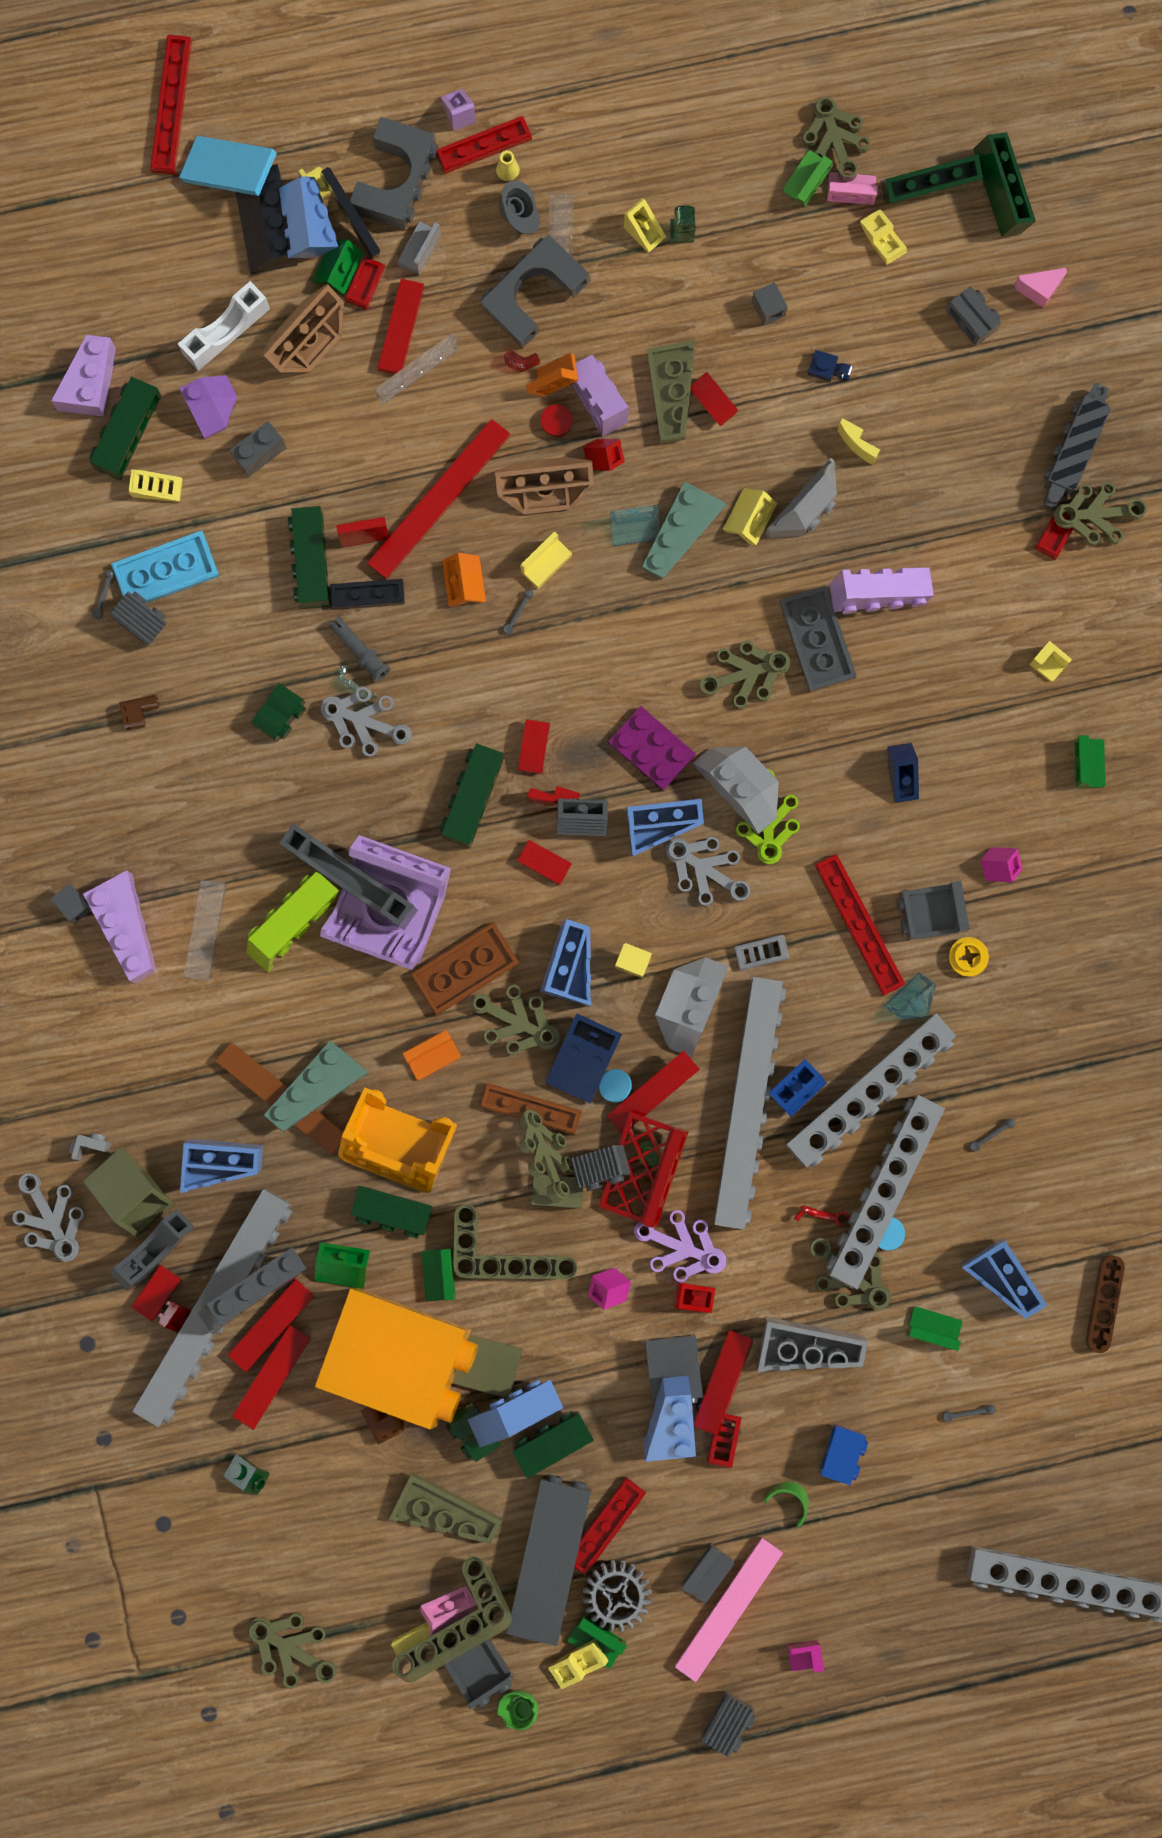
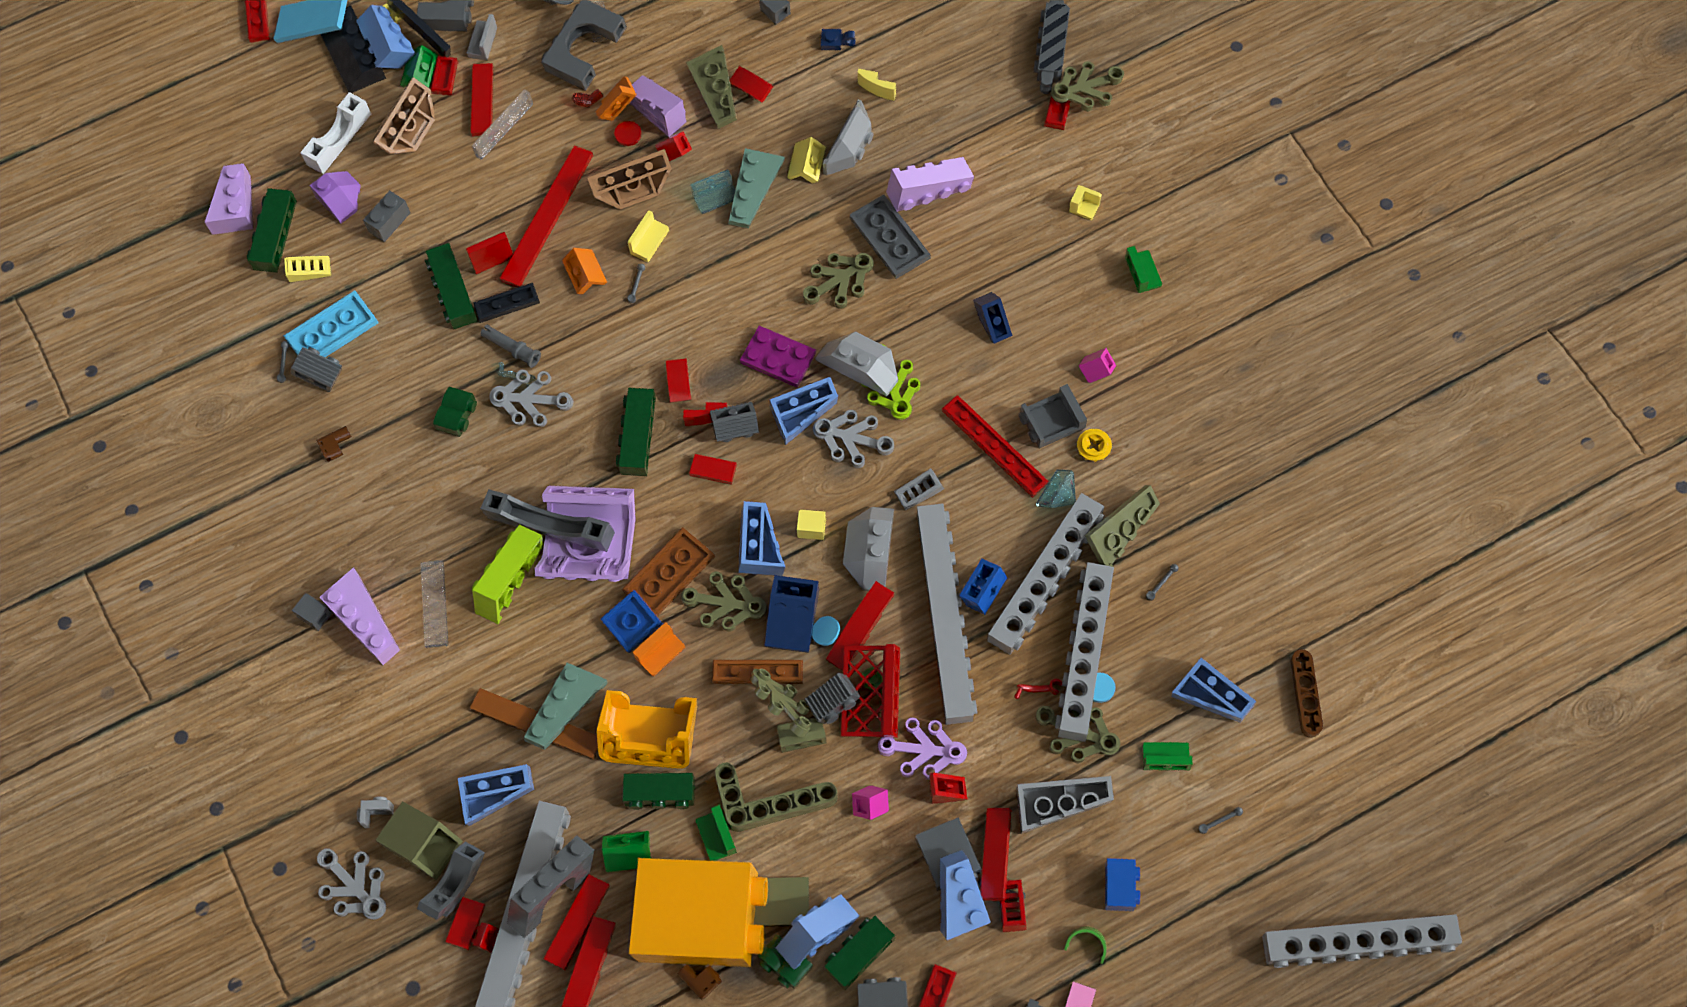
camera: 10 degrees left, 15 degrees down
none -> blue tile [601,590,663,653]
none -> olive wing [1085,485,1160,567]

